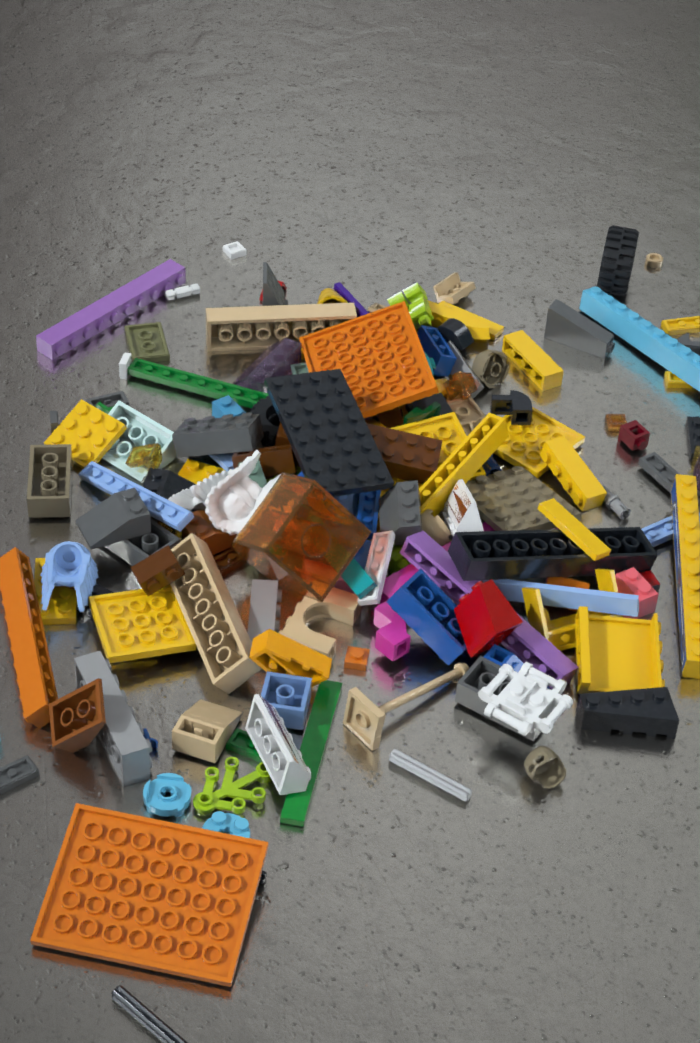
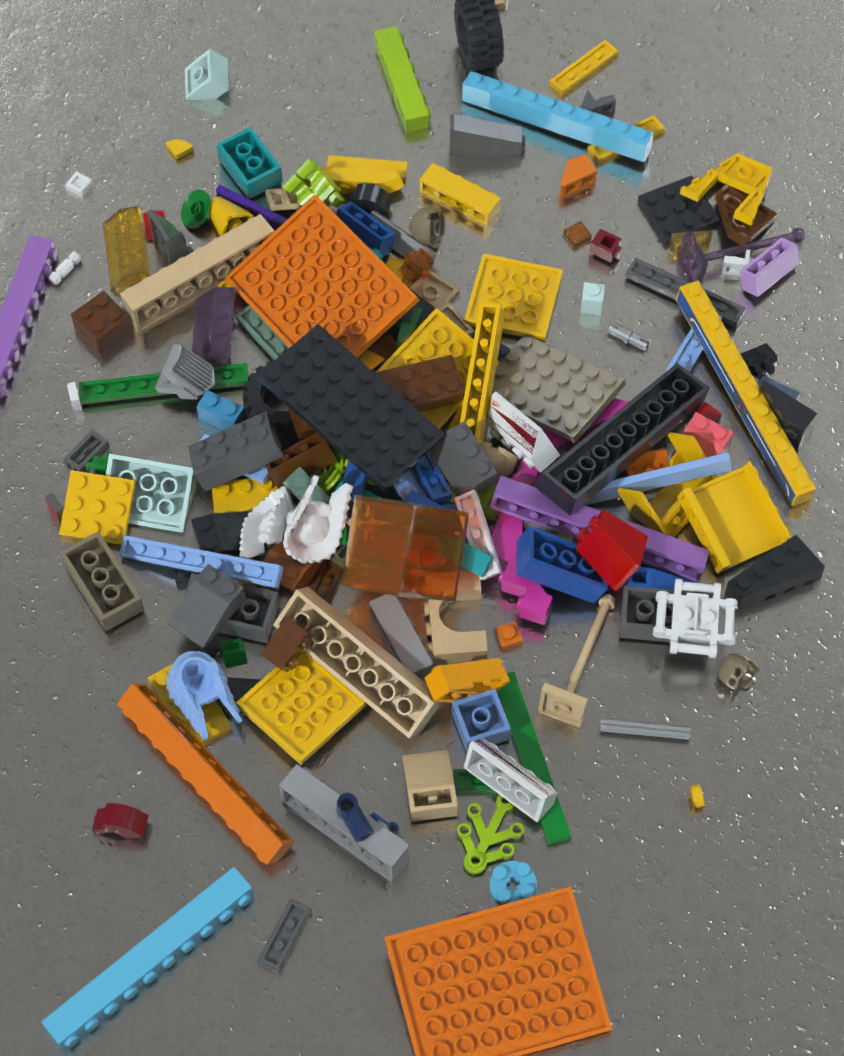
camera: 25 degrees left, 20 degrees up
dark orange slope [49,678,106,753] -> none
olive tile [124,322,170,362] -> none
clear yellow slope [125,443,162,471] -> none
medium azure plate [143,773,191,817] -> none
tan bracket [433,272,476,305] -> none
black brick [490,390,533,425] -> none
yellow tile [537,498,611,561] -> none
yellow brick [540,436,607,512] -> none
none -> reddish brown brick [71,291,132,353]
none -> clear yellow slope [103,206,151,292]
none -> light grey piece [155,343,216,400]
none -> yellow tile [166,140,194,160]
none -> green dish [181,189,211,229]
none -> light aqua slope [185,49,229,101]
none -> teal brick [216,127,283,199]
none -> green slope [220,638,248,668]
none -> dark blue piece [336,793,374,843]
none -> lime brick [374,26,431,132]
none -> orange slope [560,154,597,198]
none -> light aqua brick [581,282,605,316]
none -> yellow tile [690,784,705,808]

